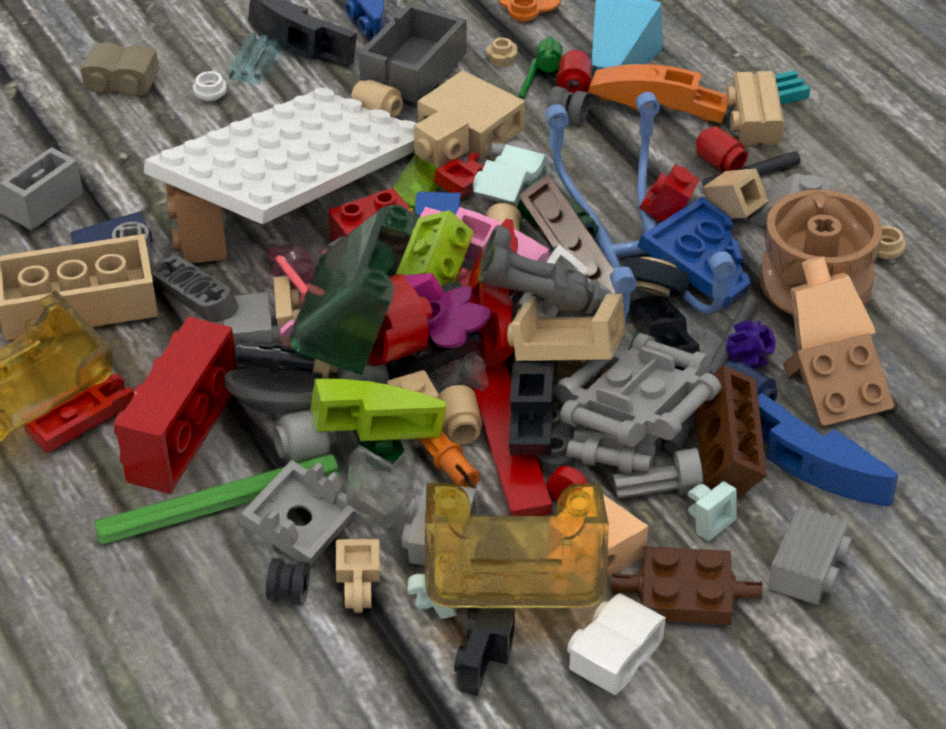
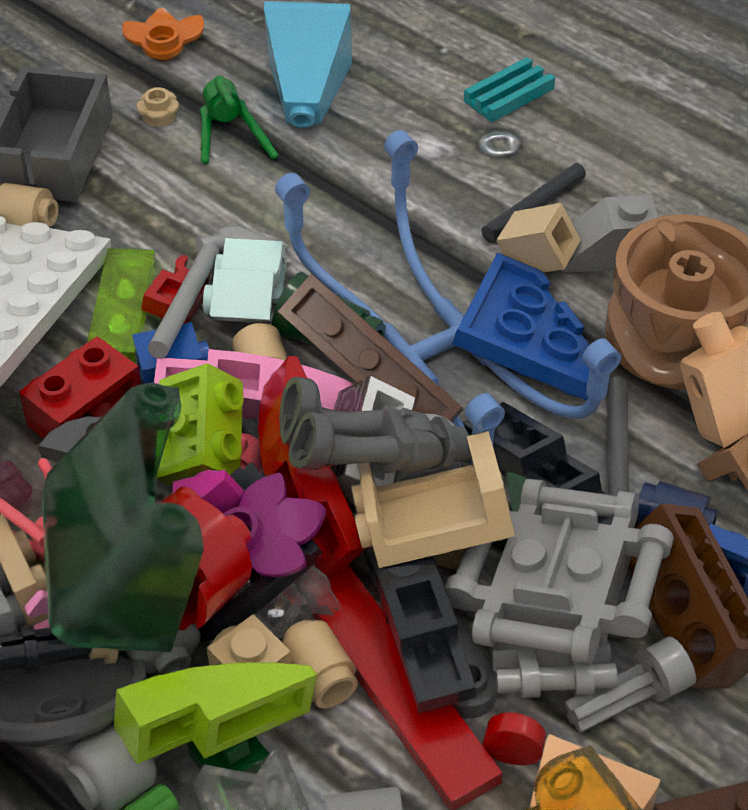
camera: 20 degrees left, 5 degrees up
tan brick [414,108,469,169] -> none
tan panel [418,70,525,161] -> none
orange axle [418,431,481,488] -> none
dark grey wheel [547,86,590,126] -> none
red brick [557,50,592,93] -> none
orange slope [588,64,728,124] -> none
black wheel [623,257,690,297] -> none
red brick [639,164,699,222] -> none
light aqua tile [688,481,737,542] -> none
red brick [696,126,748,173] -> none
tan brick [726,71,784,146] -> none
dark purple gear [726,319,776,368] -> none
none -> light grey bar [148,243,219,359]

